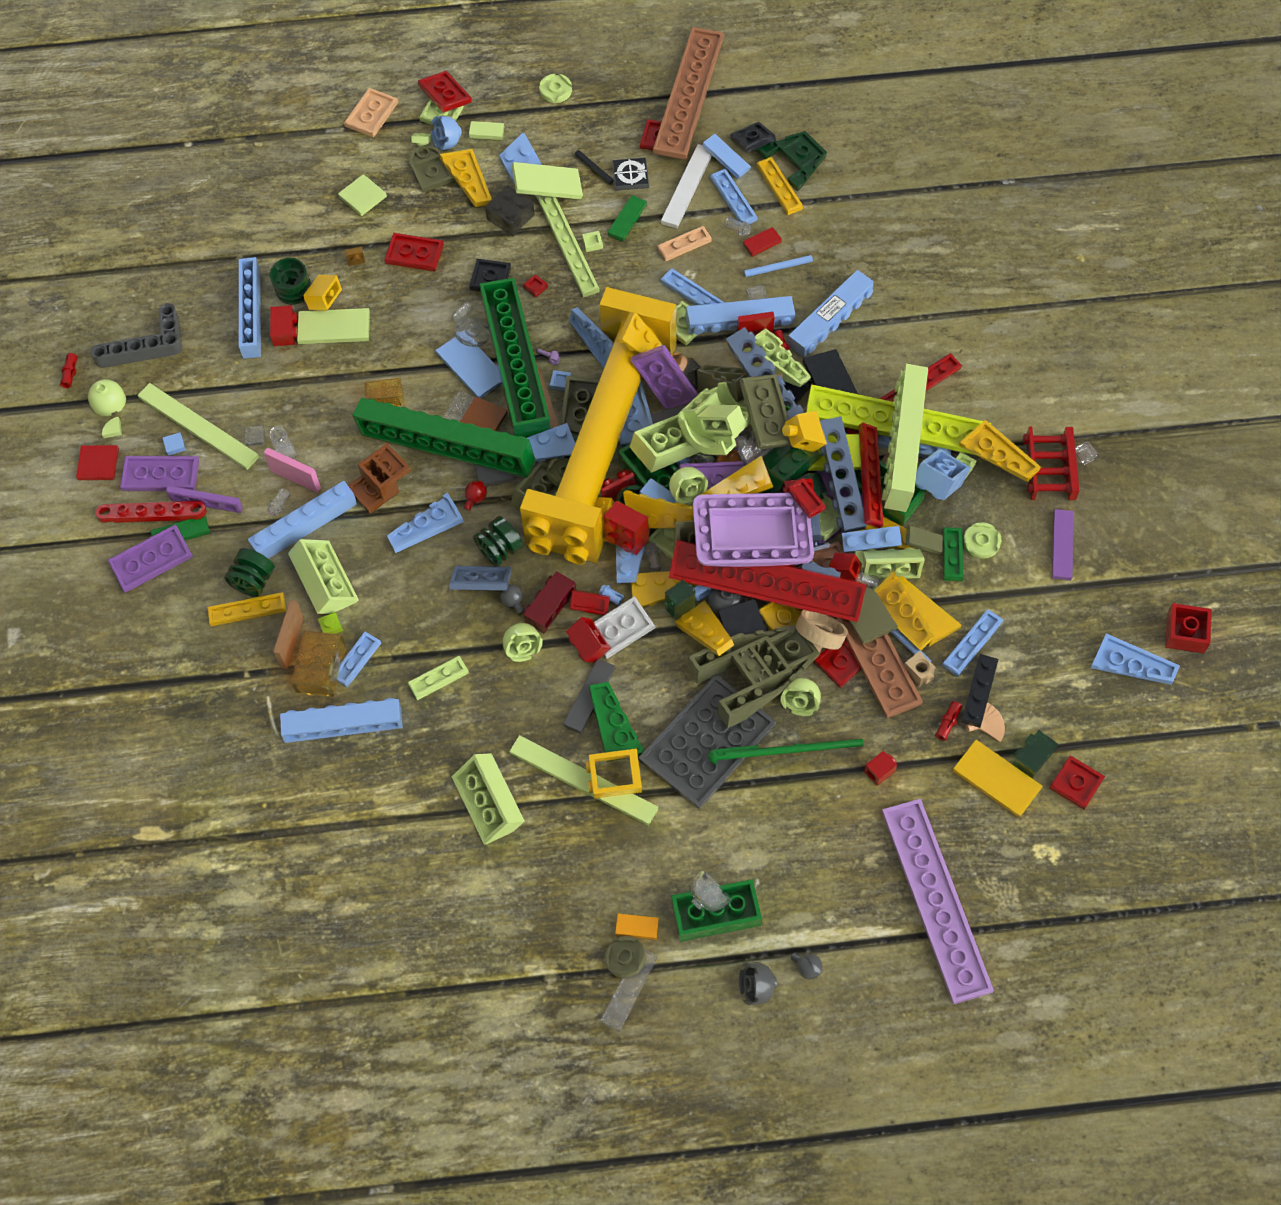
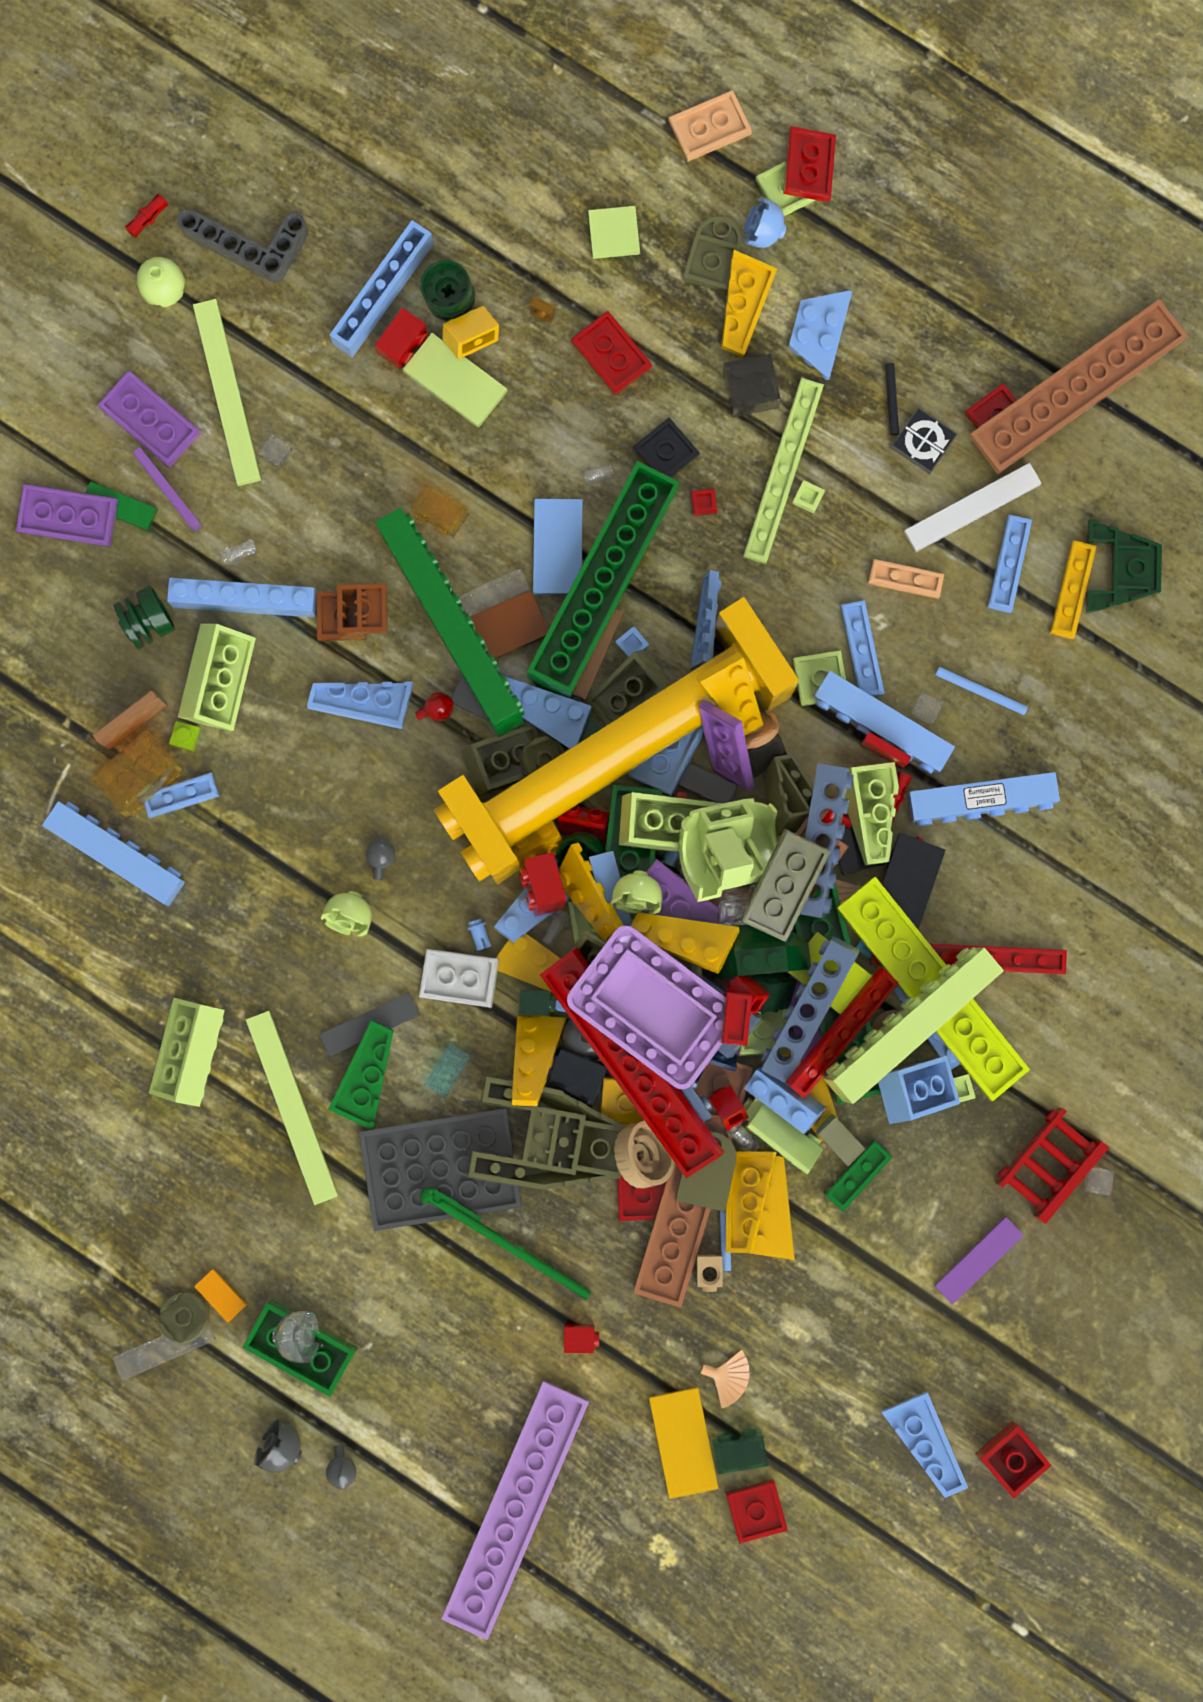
camera: 40 degrees right, 20 degrees up
red tile [76,445,119,480] -> none
red plate [95,501,207,523] -> none
yellowish green tile [102,417,122,438] -> none
light blue tile [163,433,186,456] -> none
yellow tile [207,592,286,626] -> none
bright pink tile [264,448,321,493] -> none
clear piece [269,427,297,459] -> none
yellowish green tile [408,656,469,700] -> none
yellowish green plate [411,133,431,146] -> none
sand blue tile [449,566,512,590] -> none
clear tile [454,317,490,347] -> none
yellowish green tile [469,121,505,140] -> none
dark green wheel [473,516,523,567] -> none
yellowish green tile [512,162,583,199] -> none
dark red brick [523,571,576,634] -> none
lavender hand [537,349,560,365] -> none
yellowish green tile [539,74,572,103] -> none
red brick [566,617,611,663] -> none
red tile [569,589,611,615] -> none
yellow window [586,749,642,799] -> none
green tile [608,195,647,242] -> none
light blue tile [702,134,751,179] -> none
clear animal [724,217,751,236] -> none
black tile [730,122,776,153] -> none
red tile [743,227,782,257] -> none
yellowish green cylinder [781,677,821,716] -> none
yellow torso [782,411,827,452] -> none
red pin [935,701,963,741] -> none
light blue tile [942,609,1003,677] -> none
yellow wing [959,420,1041,482] -> none
black plate [961,654,999,728] -> none
yellowish green tile [963,522,1002,559] -> none
none -> clear light blue tile [424,1043,471,1098]

